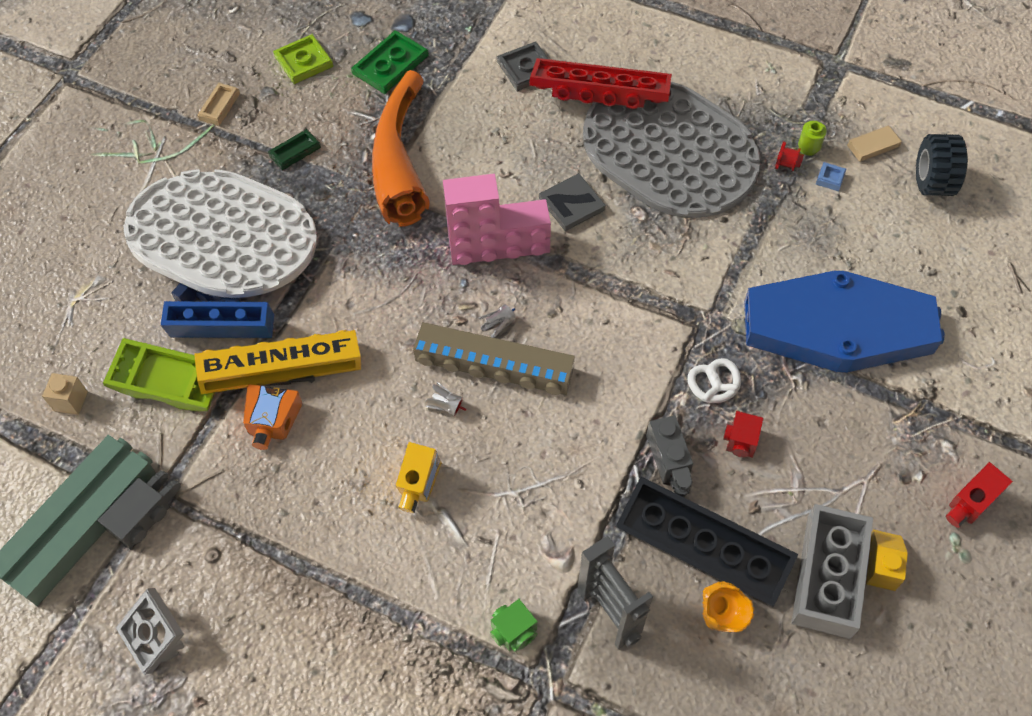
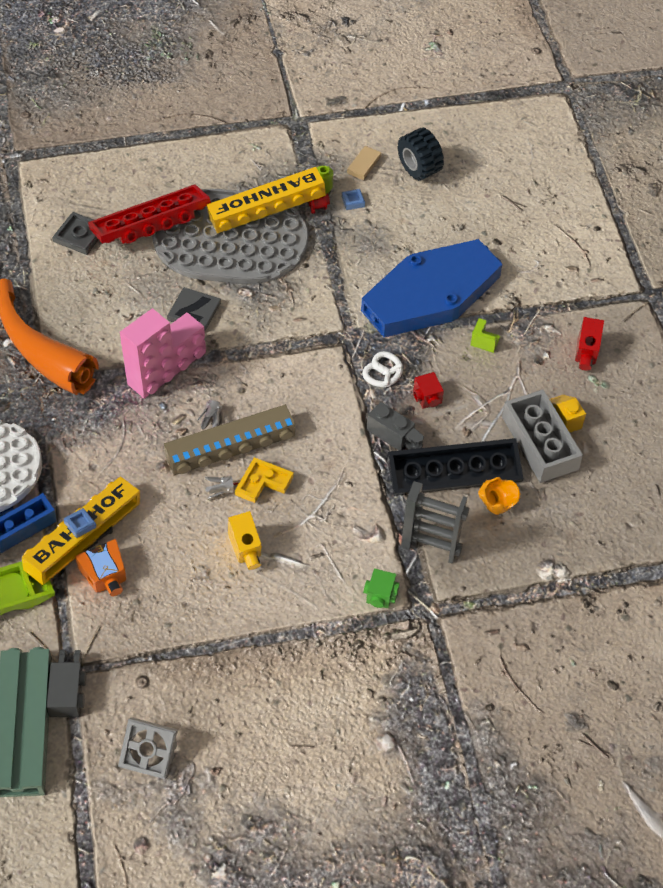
camera: 40 degrees left, 5 degrees down
none -> medium blue tile [64,508,96,538]
none -> yellow brick [207,167,326,234]
none -> yellow plate [235,457,294,503]
none -> lime panel [471,318,500,353]

